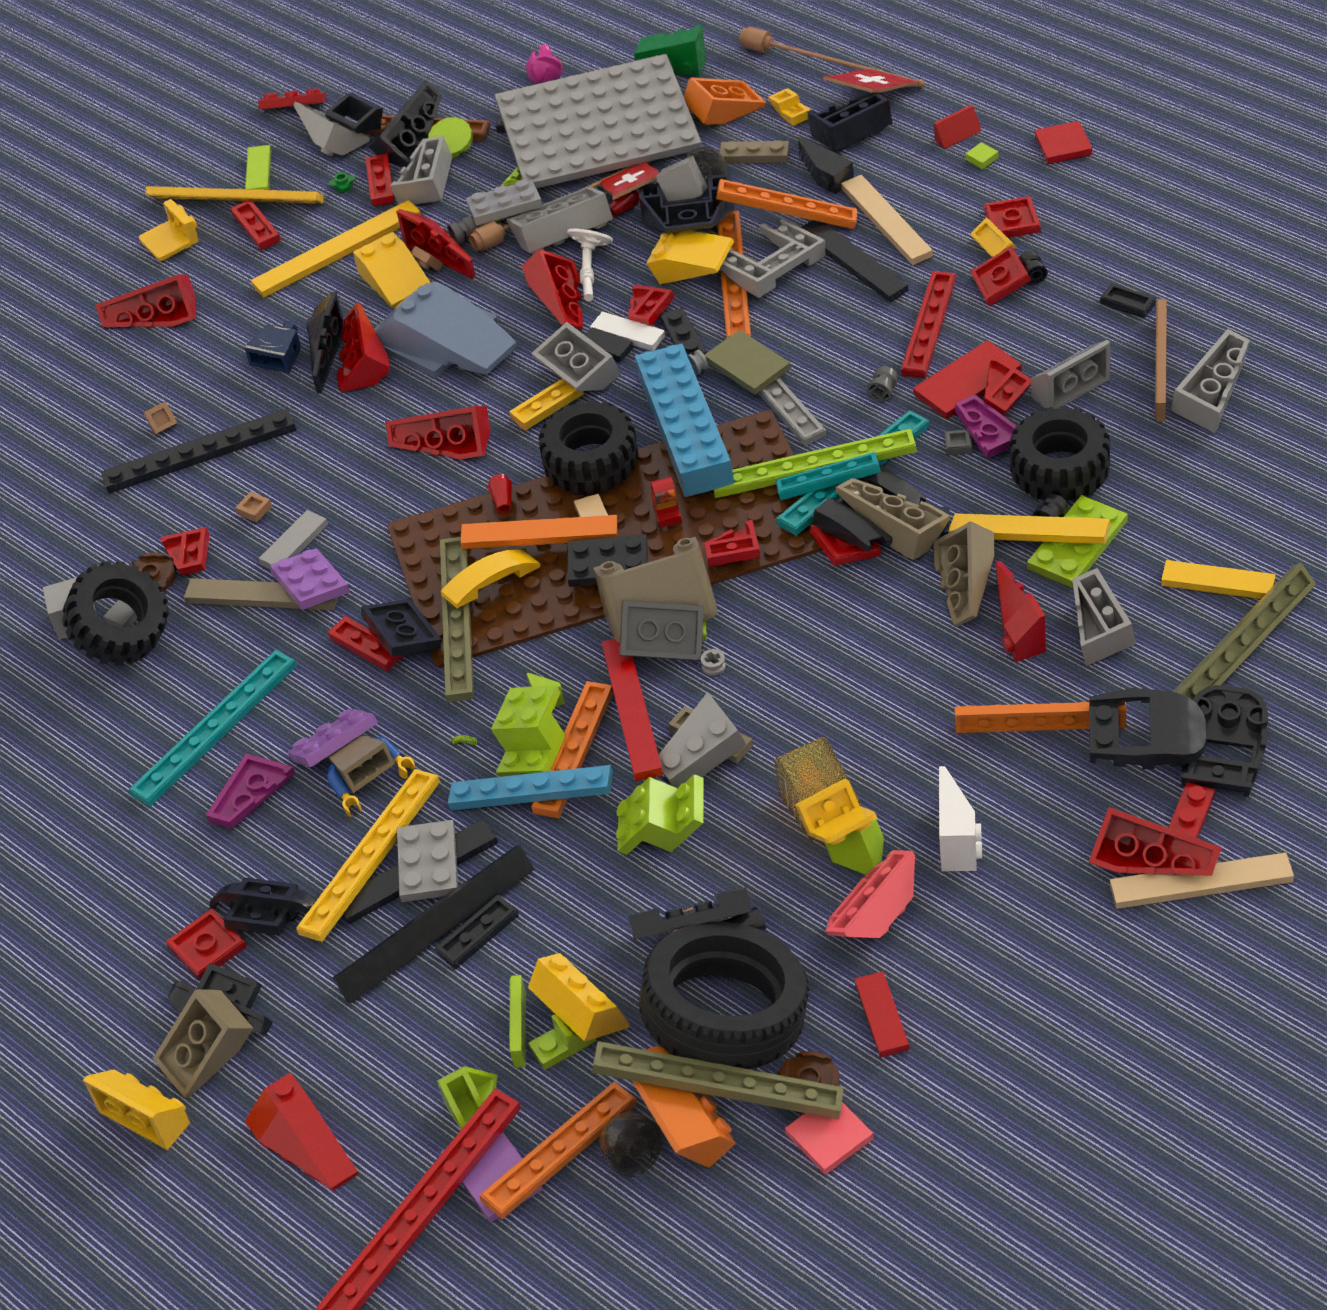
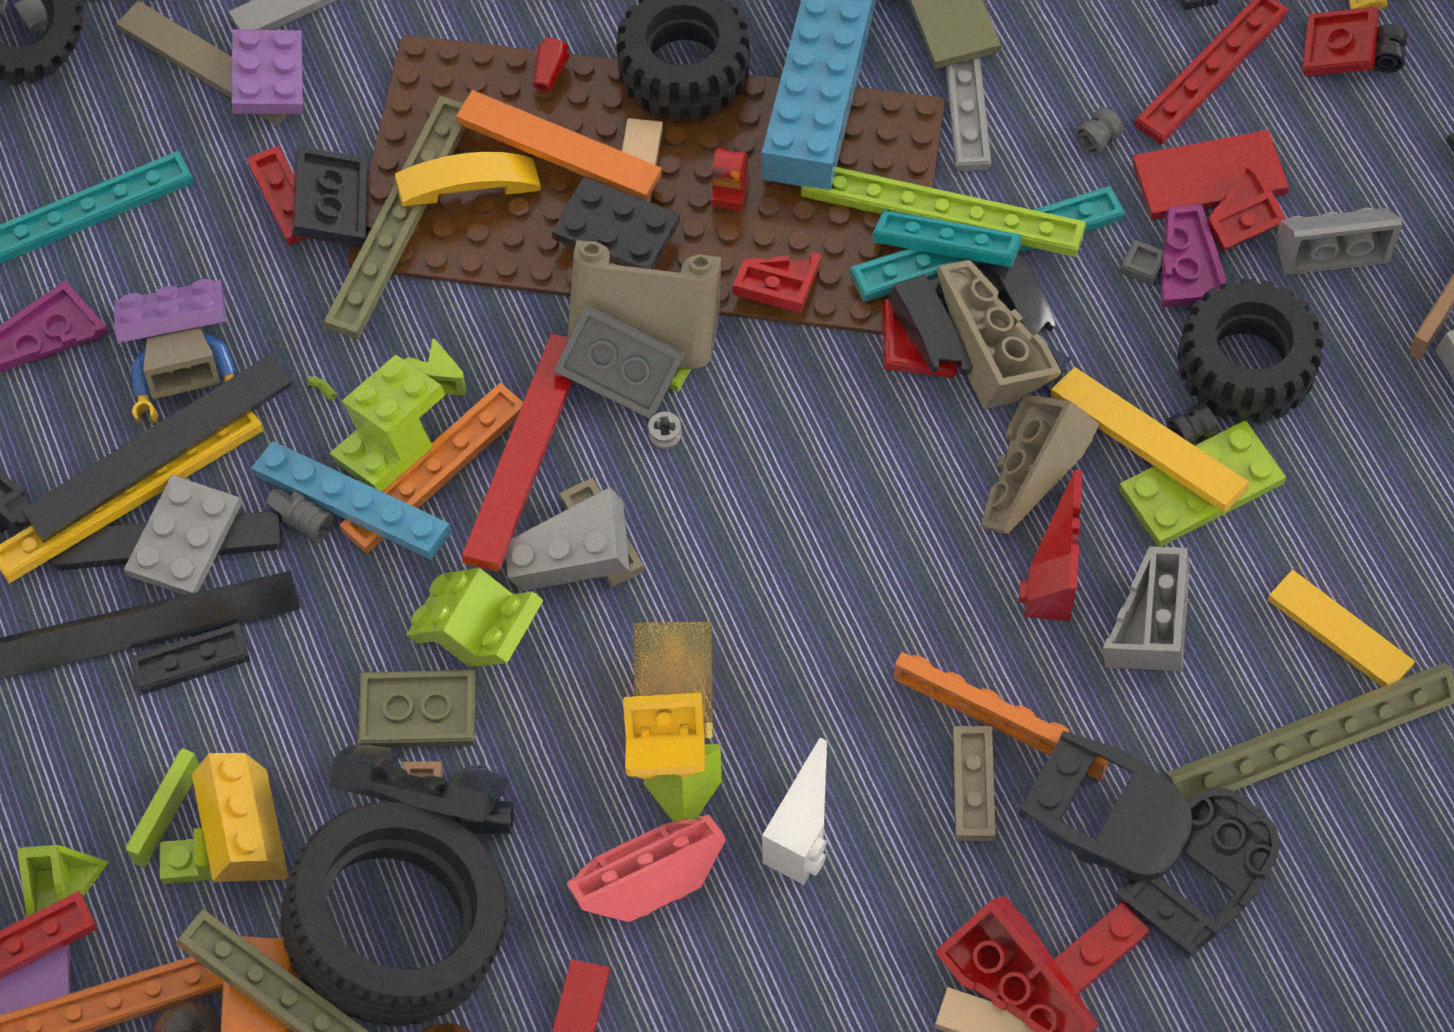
camera: 20 degrees right, 15 degrees up
none -> black tile [21,354,292,543]
none -> dark grey hinge [266,489,335,543]
none -> olive tile [358,670,476,747]
none -> dark tan plate [952,726,996,841]

